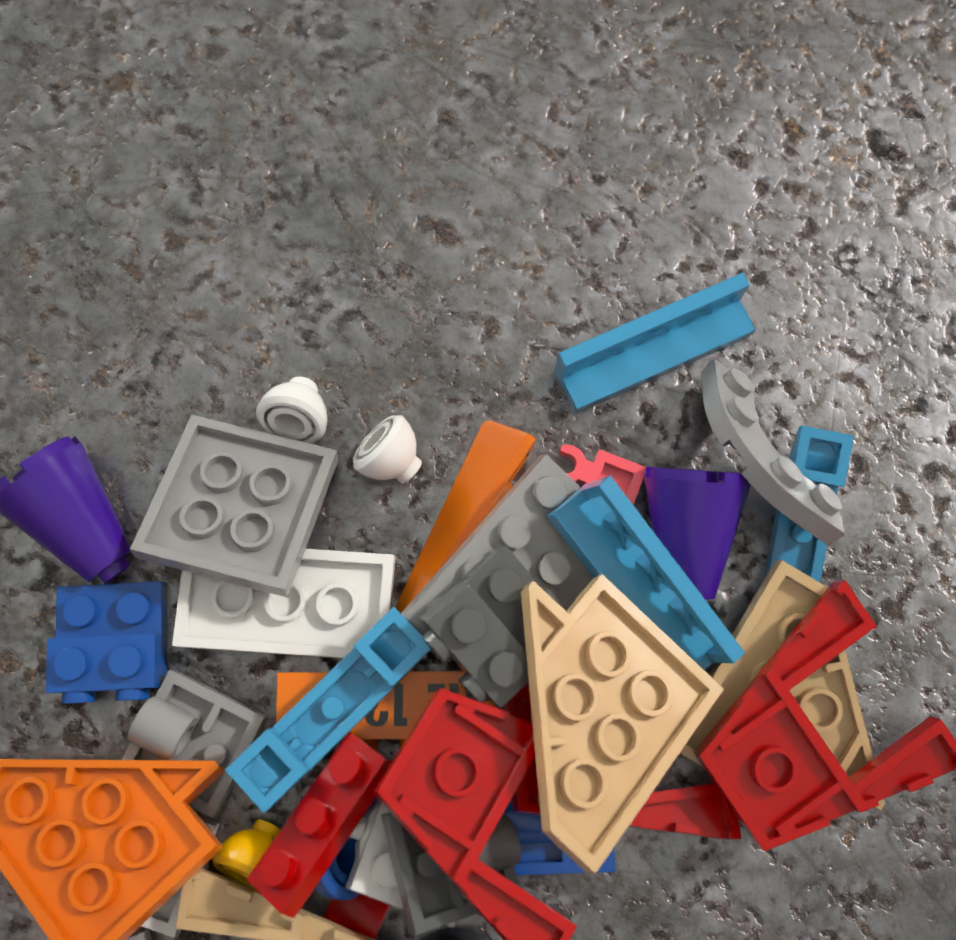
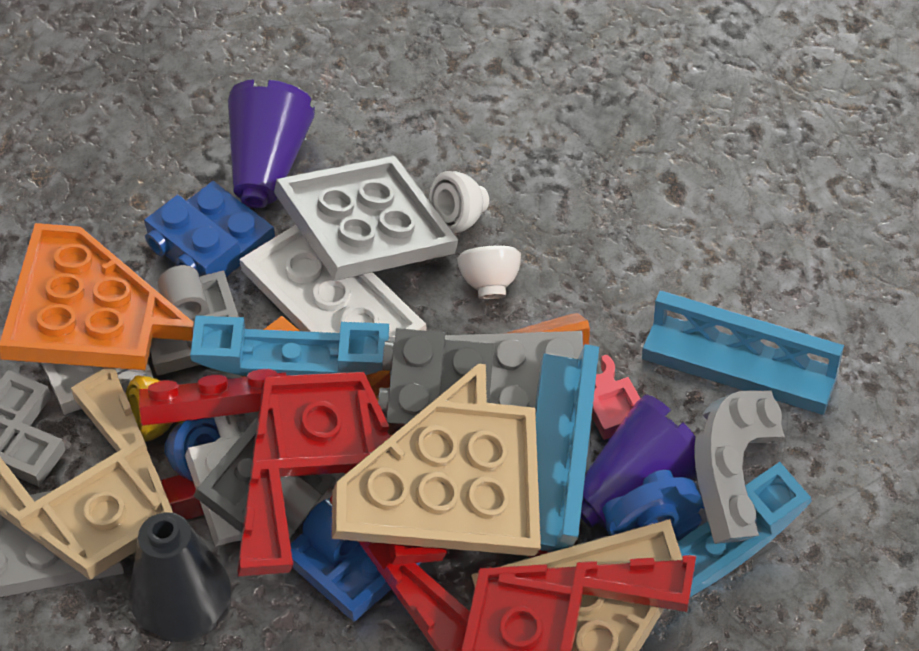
camera: 50 degrees right, 25 degrees down
none -> blue plate [602,470,705,542]

